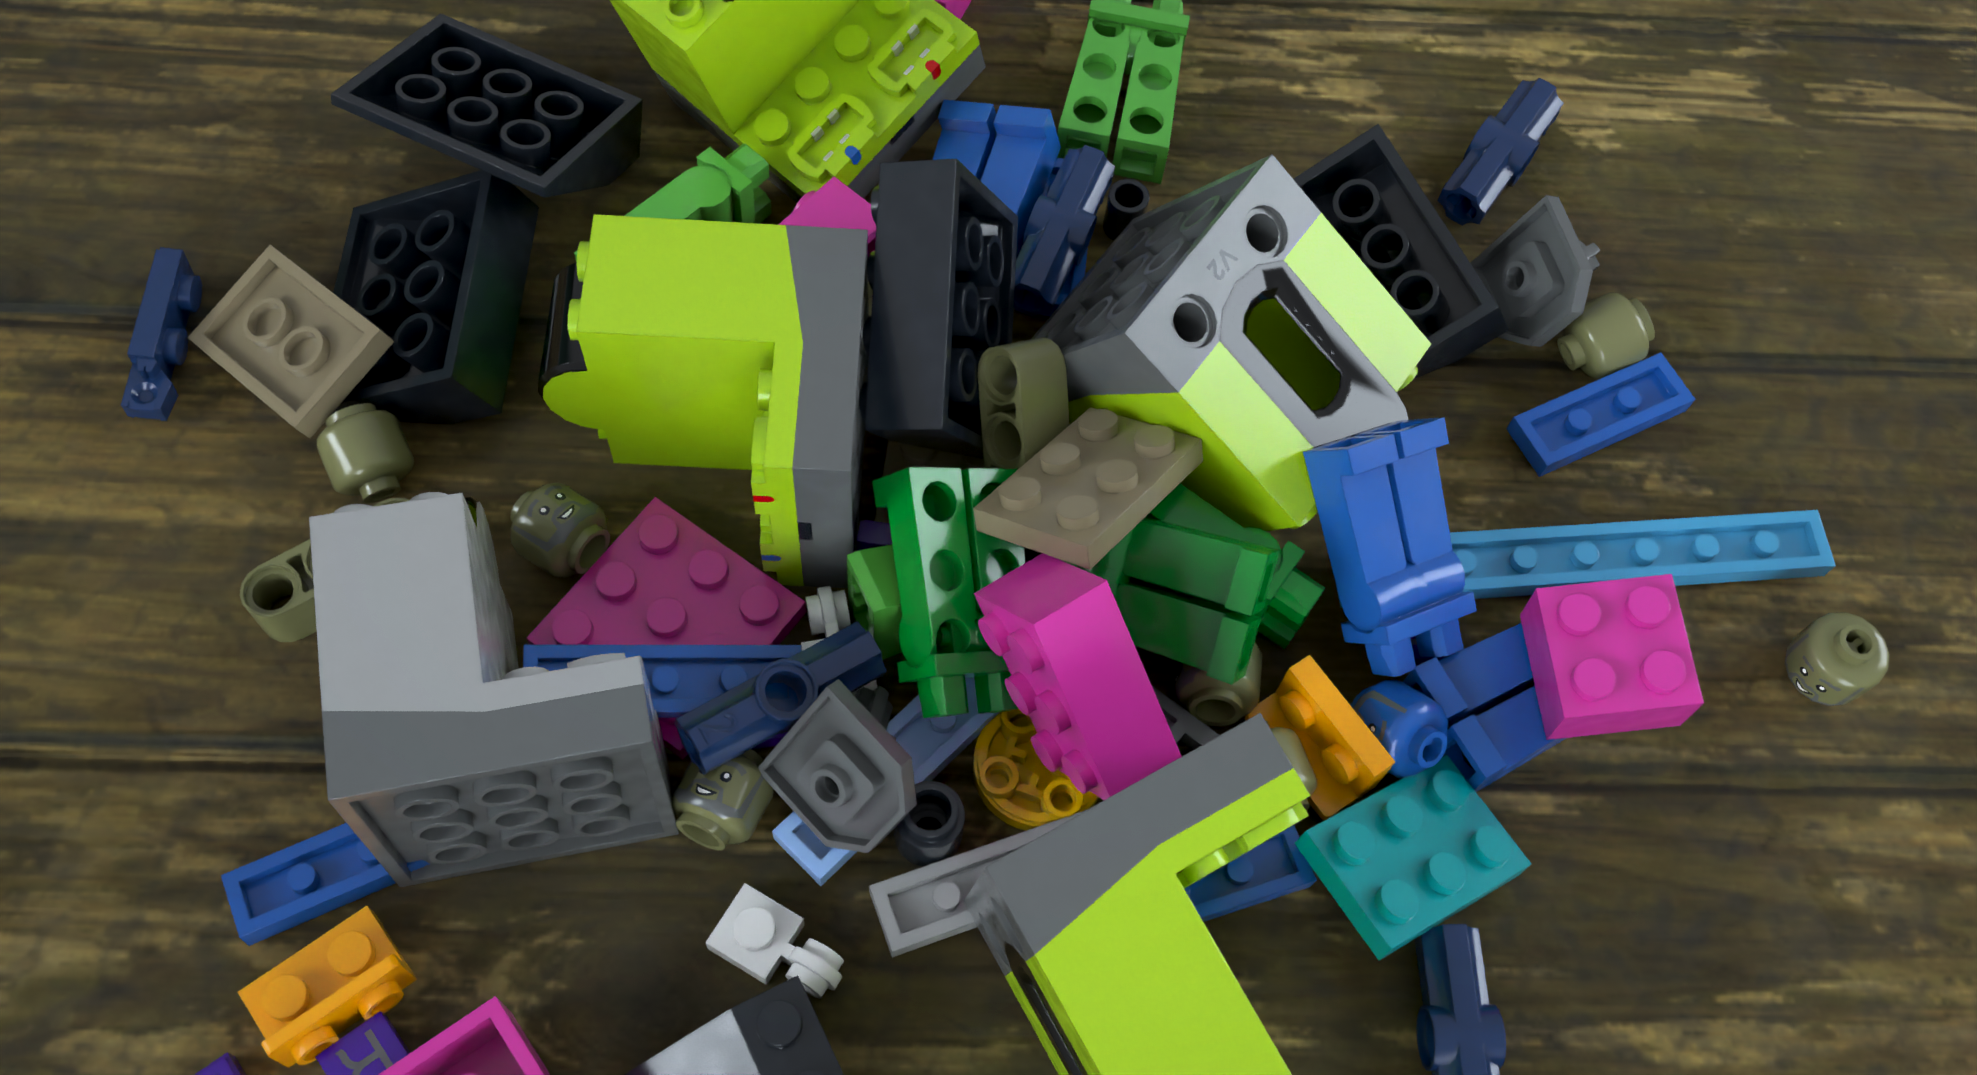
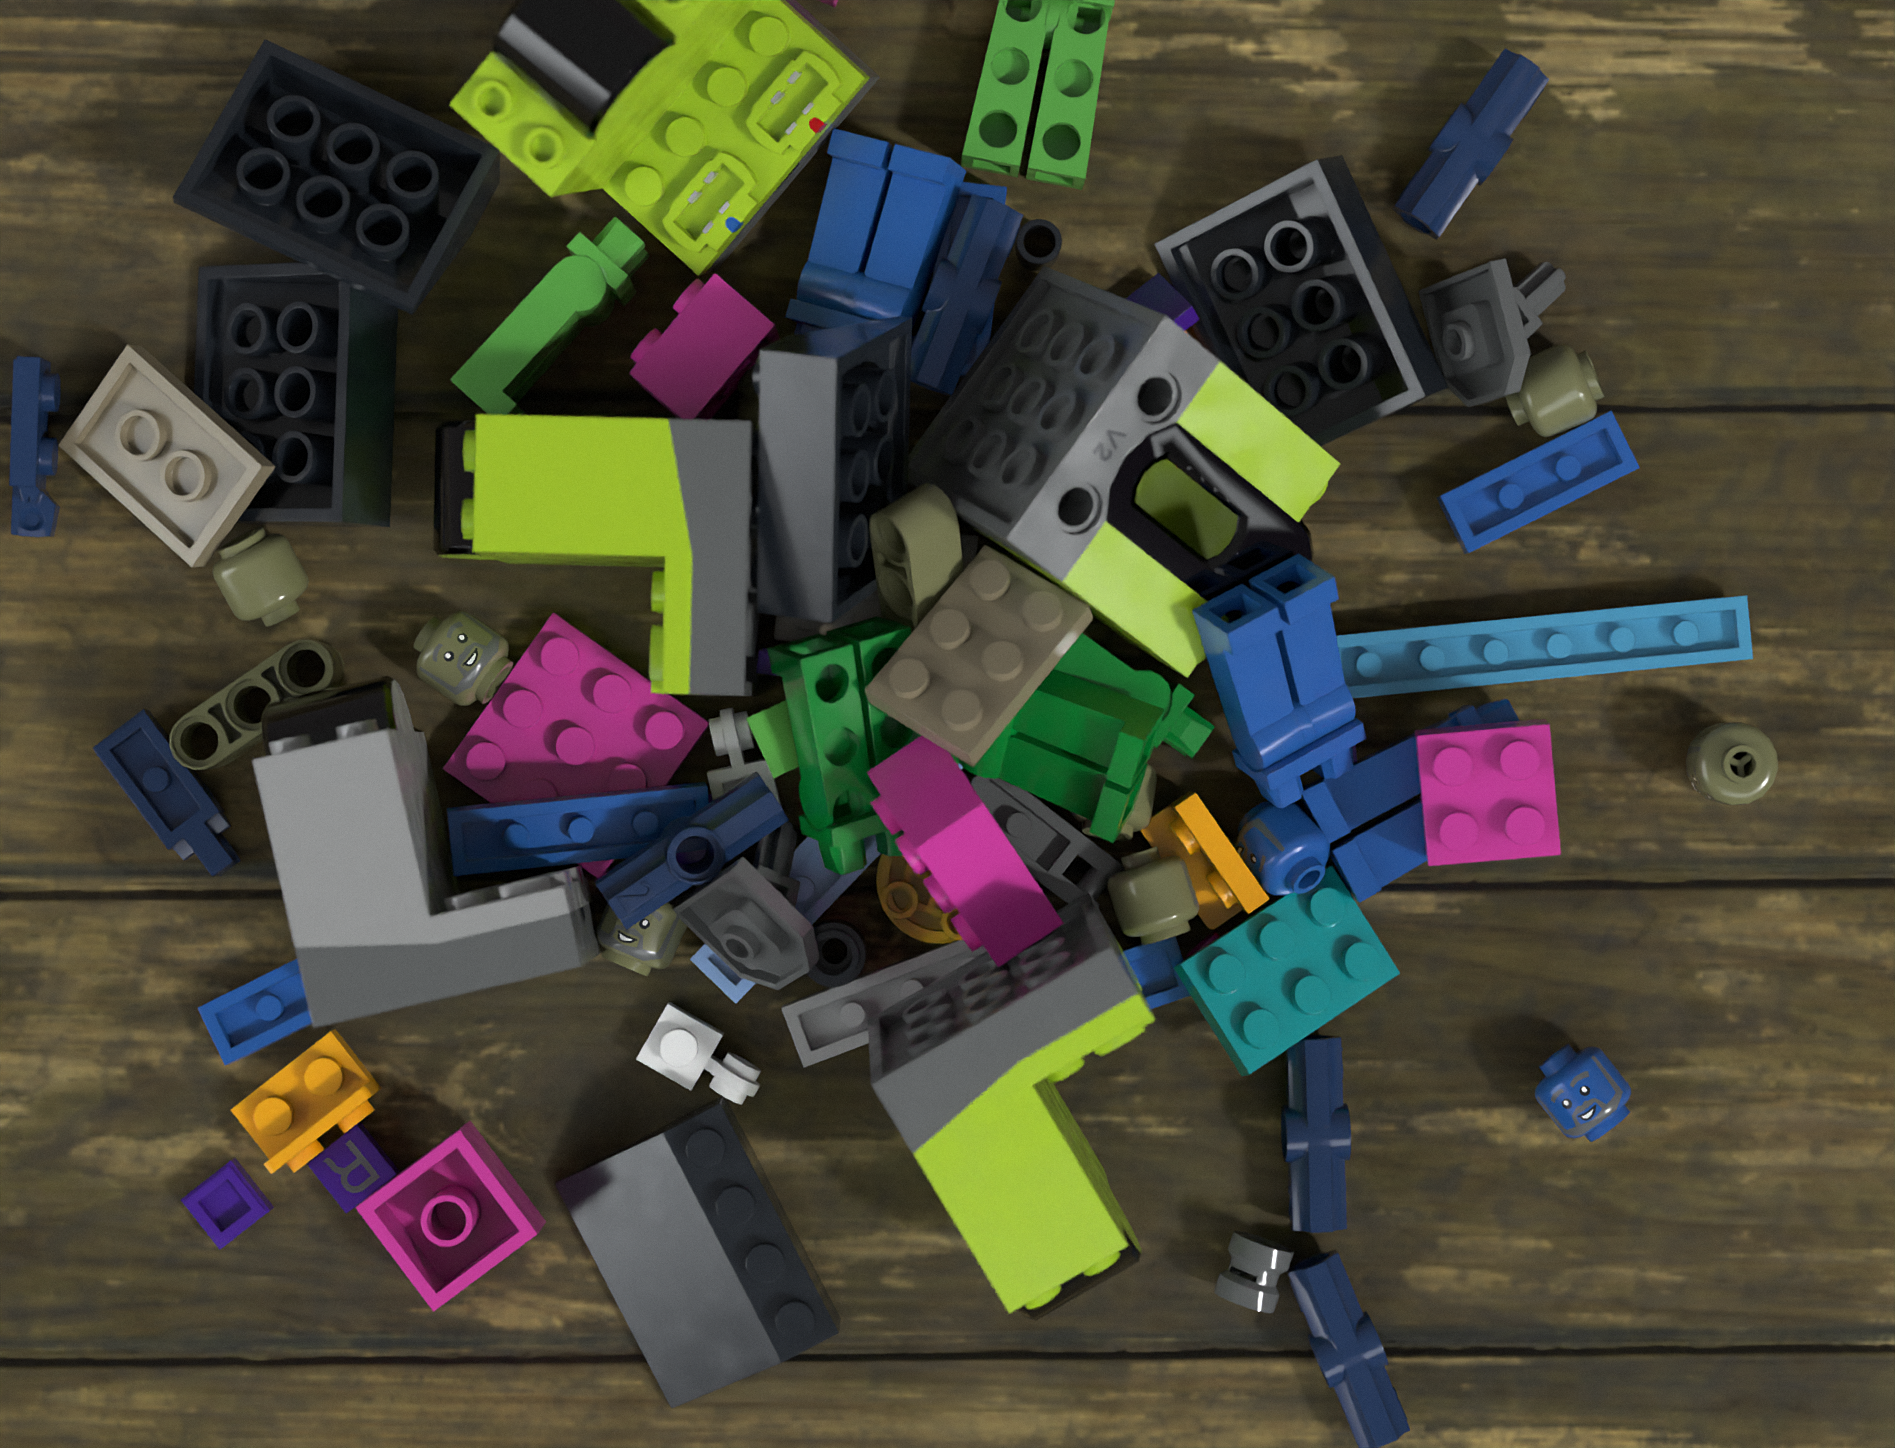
camera: 10 degrees right, 25 degrees up
none -> dark blue hinge [93,709,241,877]
none -> blue head [1535,1044,1631,1142]

